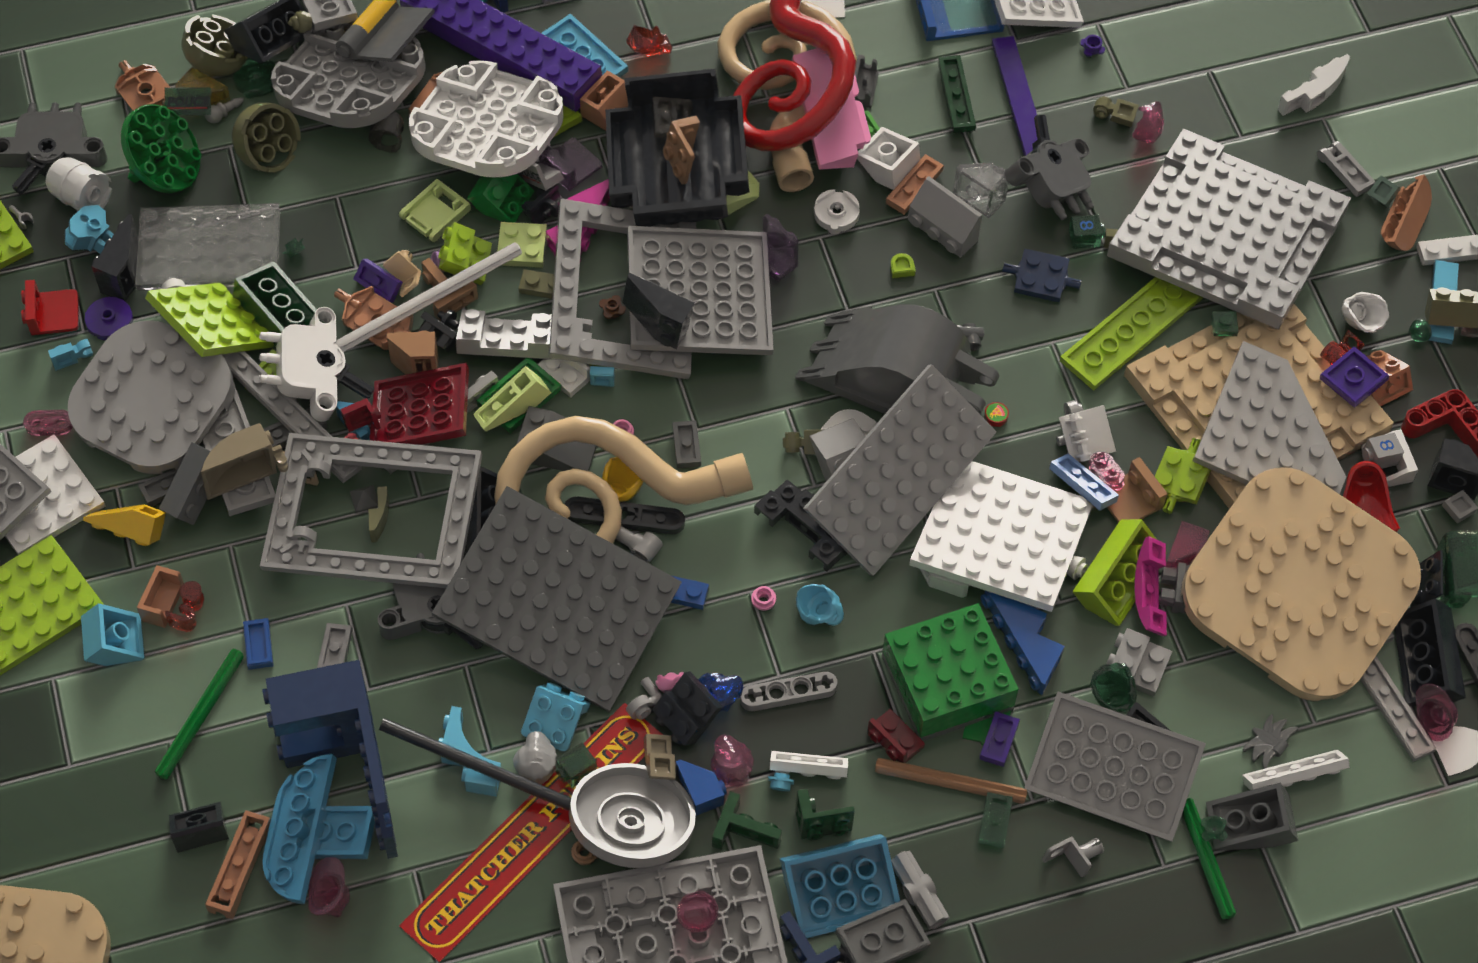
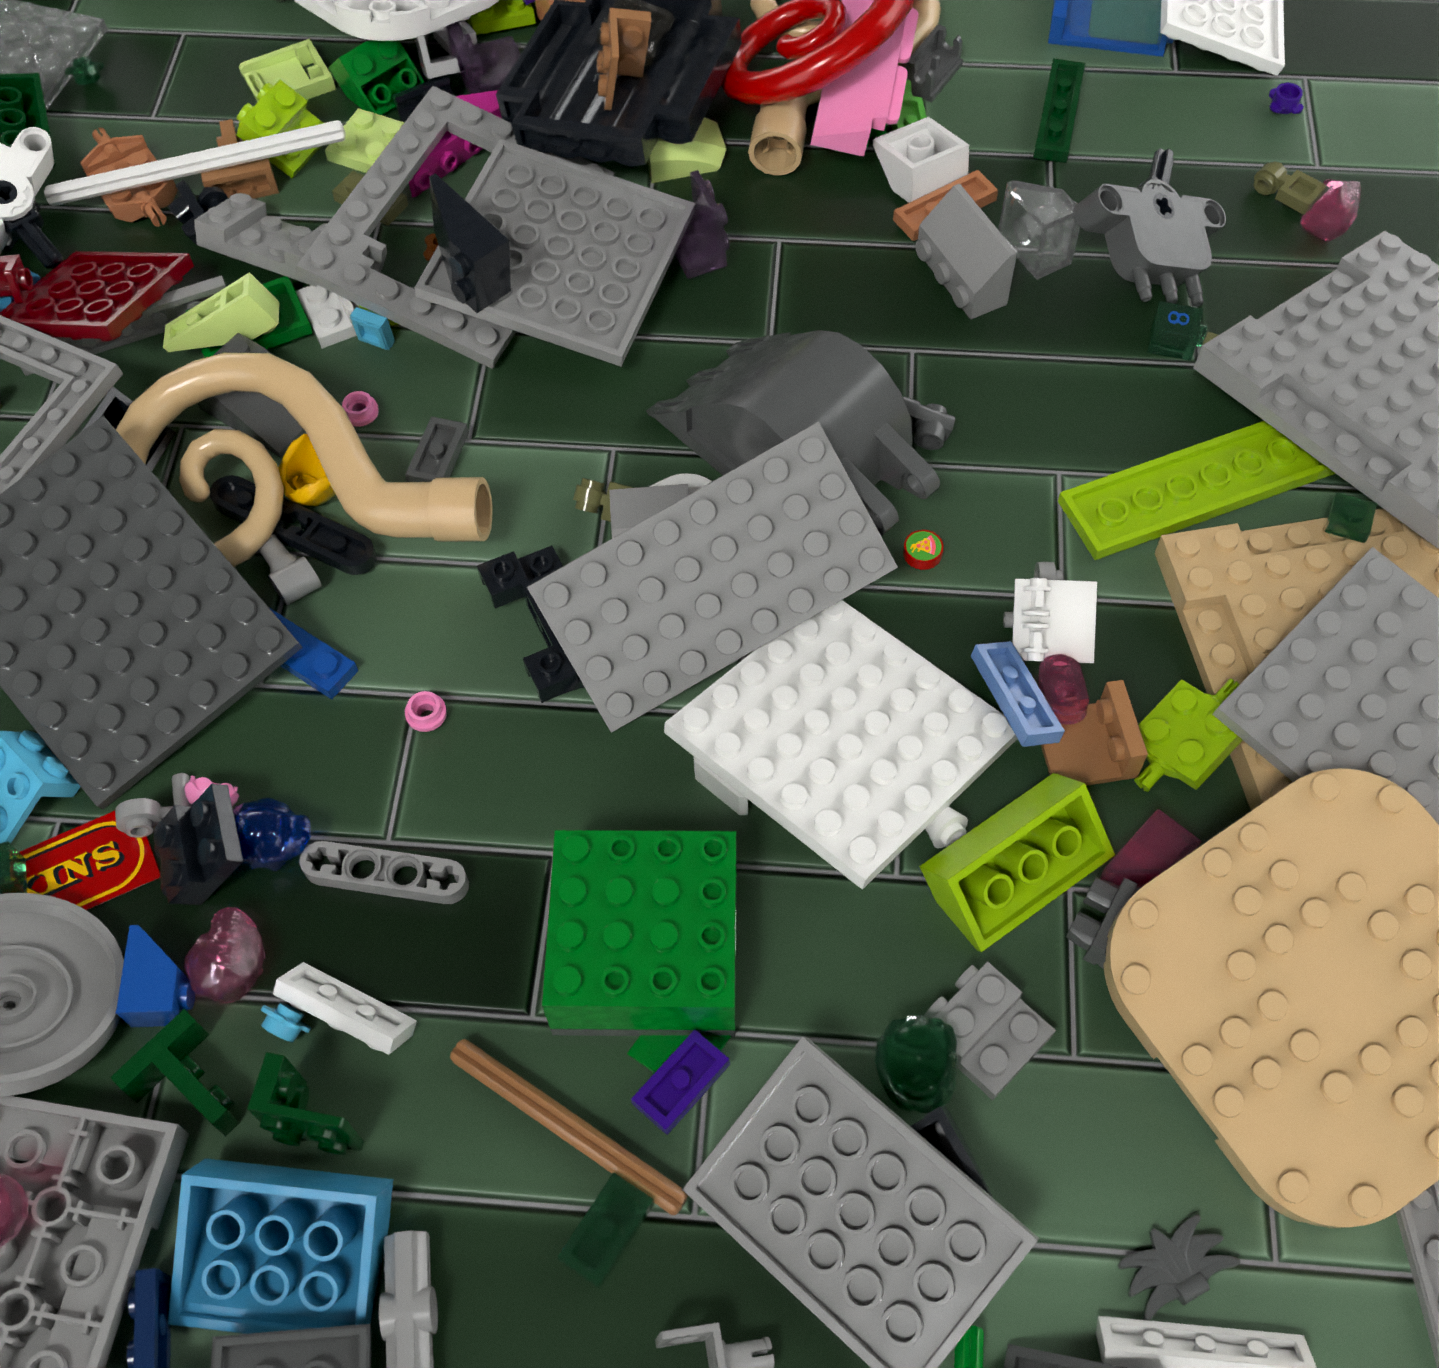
camera: 25 degrees right, 0 degrees up
dark purple plate [353,259,403,303] -> none
tan bracket [383,250,421,297] -> none
medium nougat slope [387,331,439,375] -> none
dark tan slope [644,734,676,780] -> none
medium azure hair [796,584,844,626] -> none
white plate [814,189,859,234] -> none
dark red bracket [867,709,925,763] -> none
lime tile [890,253,916,278] -> none
blue slope [981,590,1065,695] -> none
dark purple tile [992,36,1037,156] -> none
dark blue plate [1002,249,1081,302] -> none
dark pink slope [1135,536,1167,636] -> none

